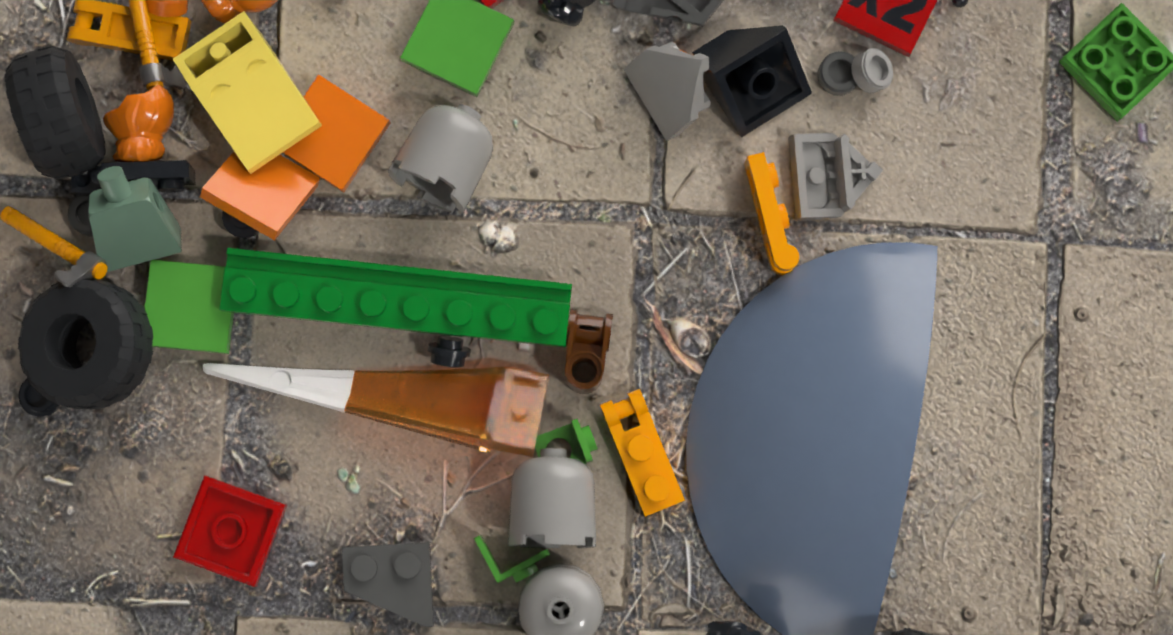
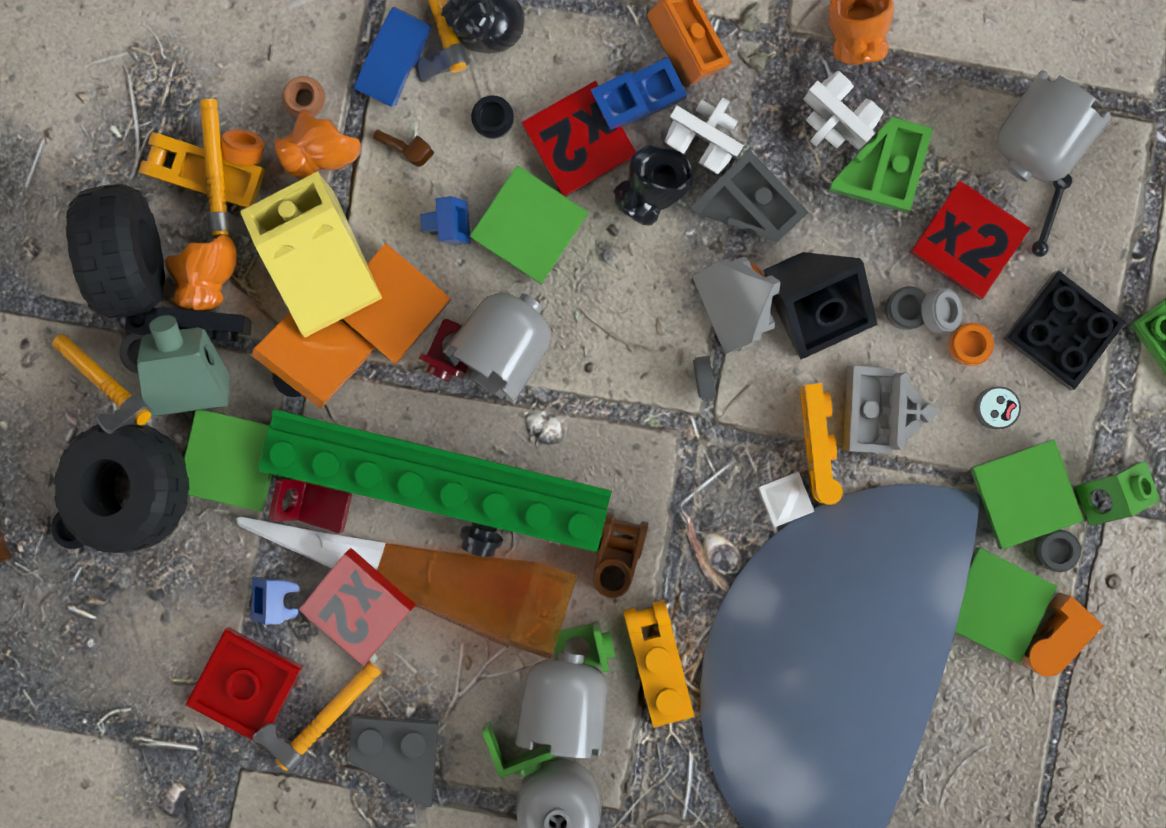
camera: 10 degrees right, 5 degrees up
none -> tile [251,577,299,625]
none -> light orange piece [253,660,382,771]
none -> dark red bracket [268,478,352,533]
none -> tile [299,548,416,666]
none -> dark red bracket [419,319,468,382]
none -> blue tile [420,196,471,246]
none -> dark grey tile [693,355,716,400]
none -> white tile [757,471,814,527]
none -> orange tile [948,323,994,366]
none -> bright green tile [955,547,1058,664]
none -> bright green tile [970,439,1084,549]
none -> tile [974,386,1021,429]
none -> black tile [1003,270,1126,390]
none -> orange leg [1022,593,1104,677]
none -> dark grey tile [1034,529,1081,572]
none -> bright green bracket [1076,461,1160,525]

